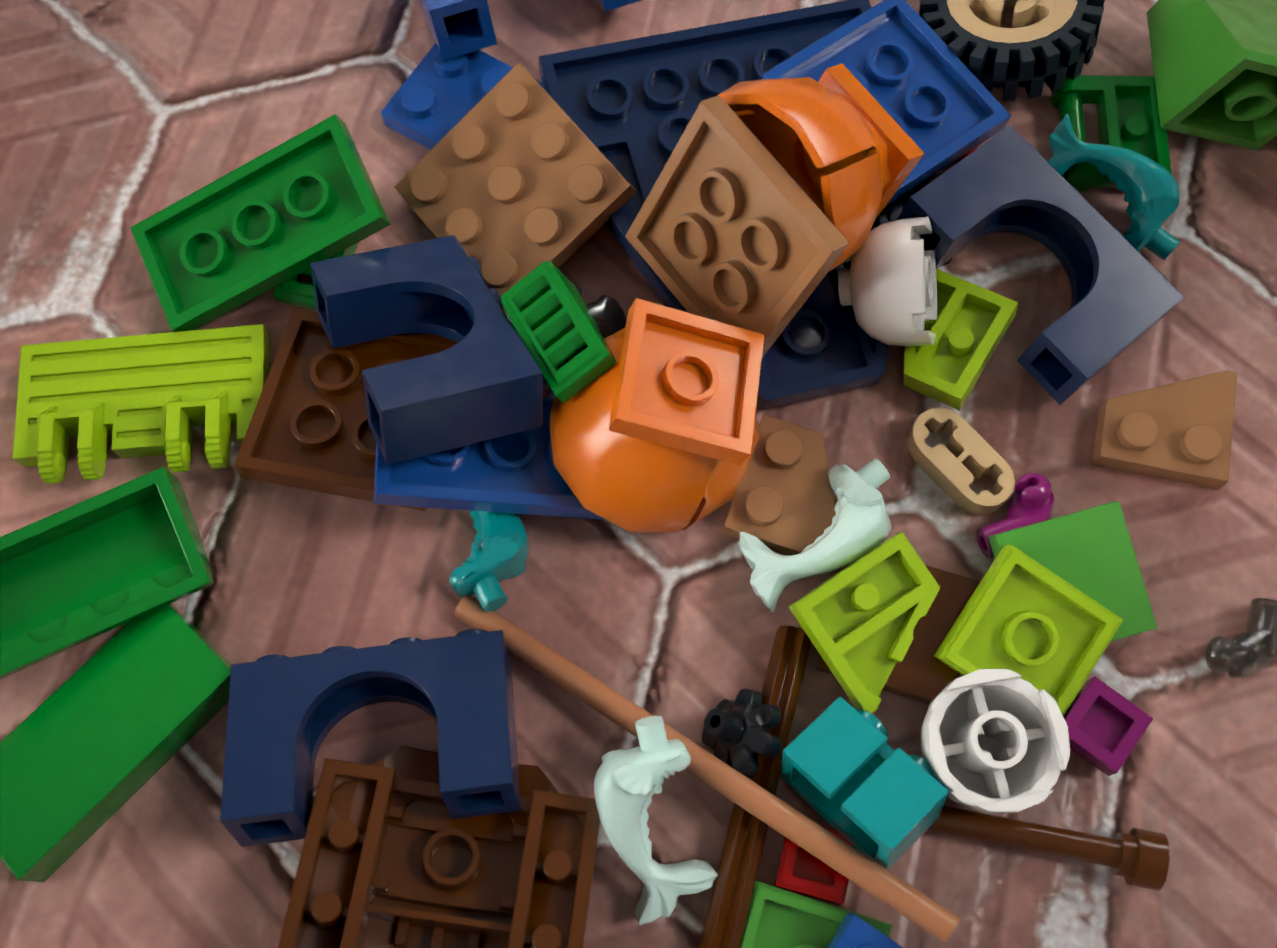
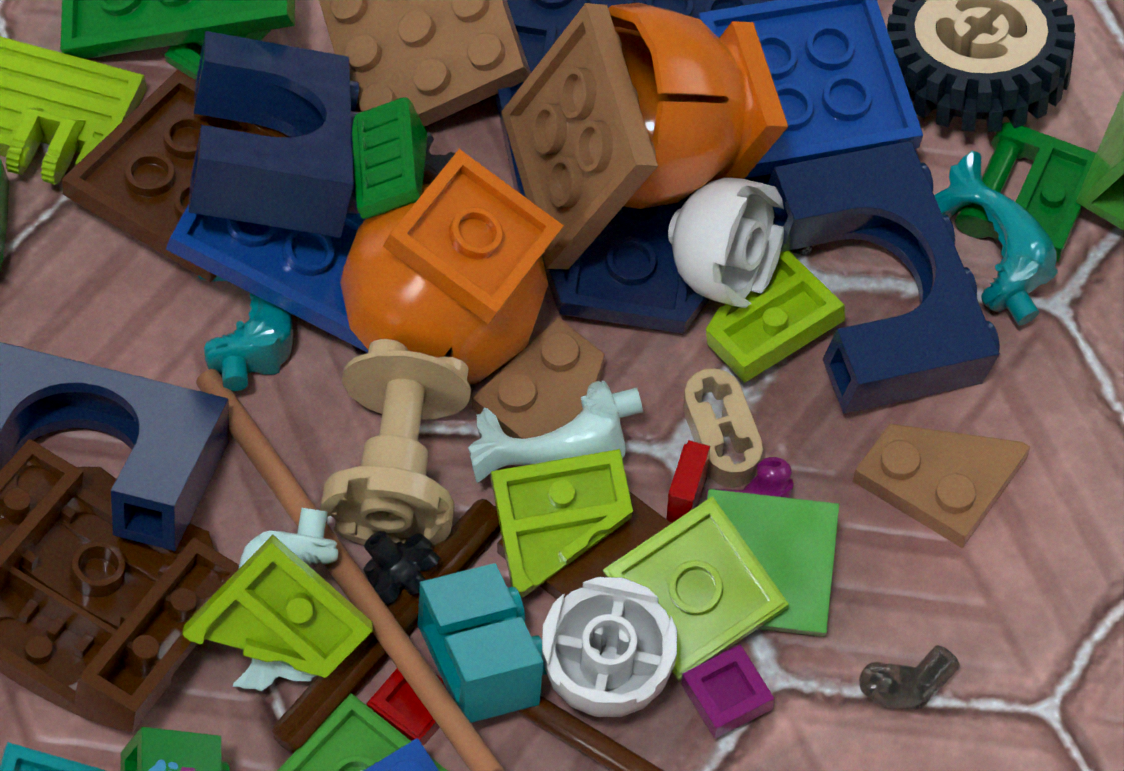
camera: 20 degrees right, 10 degrees down
none -> lime wing [182,534,373,678]
none -> tan piece [320,339,471,546]
none -> red tile [666,440,710,523]

